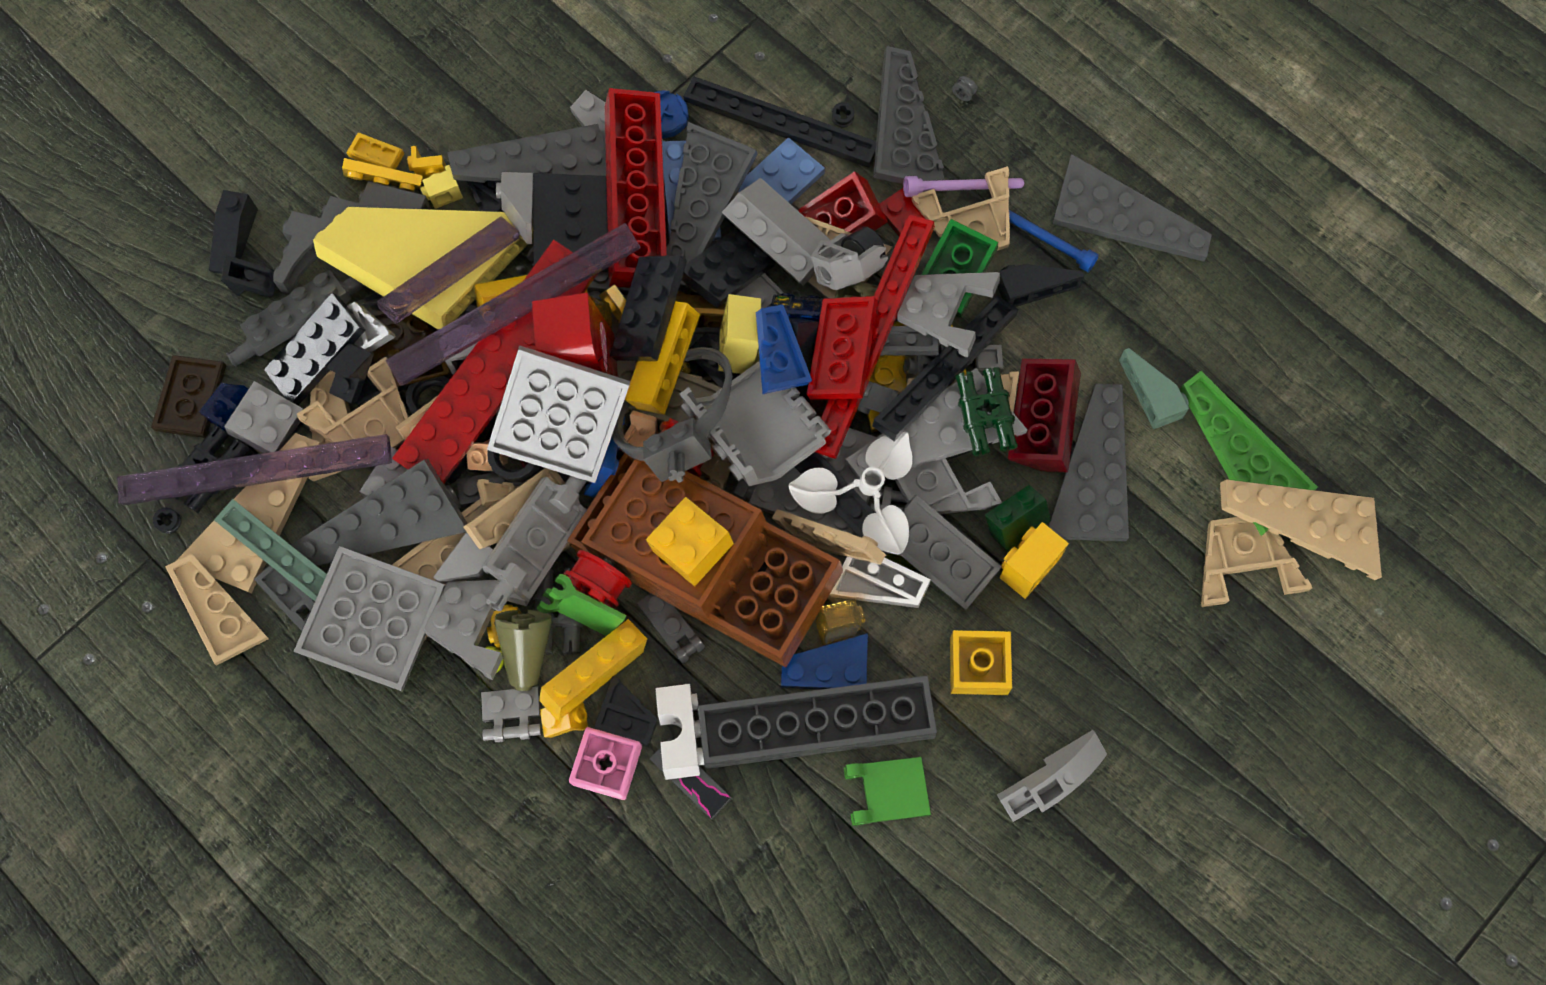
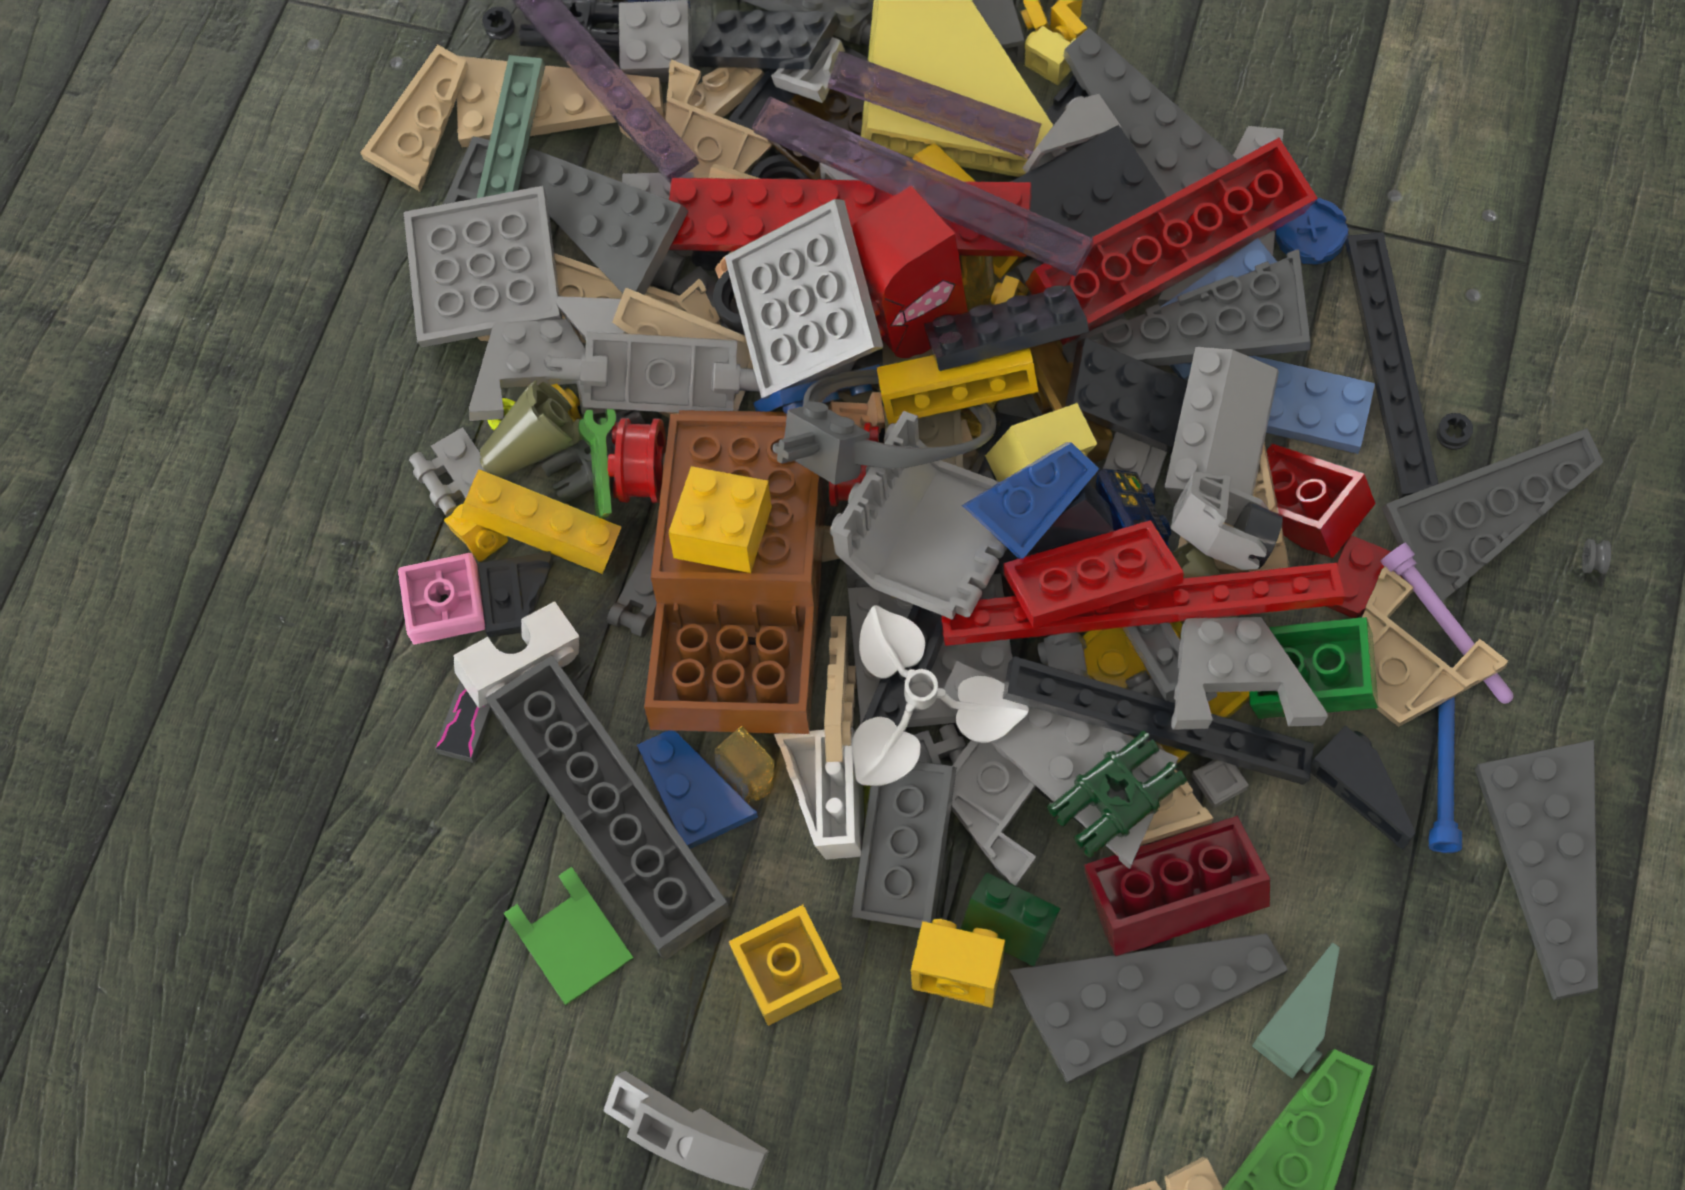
camera: 65 degrees right, 5 degrees down
black slope [327,343,374,403] -> none

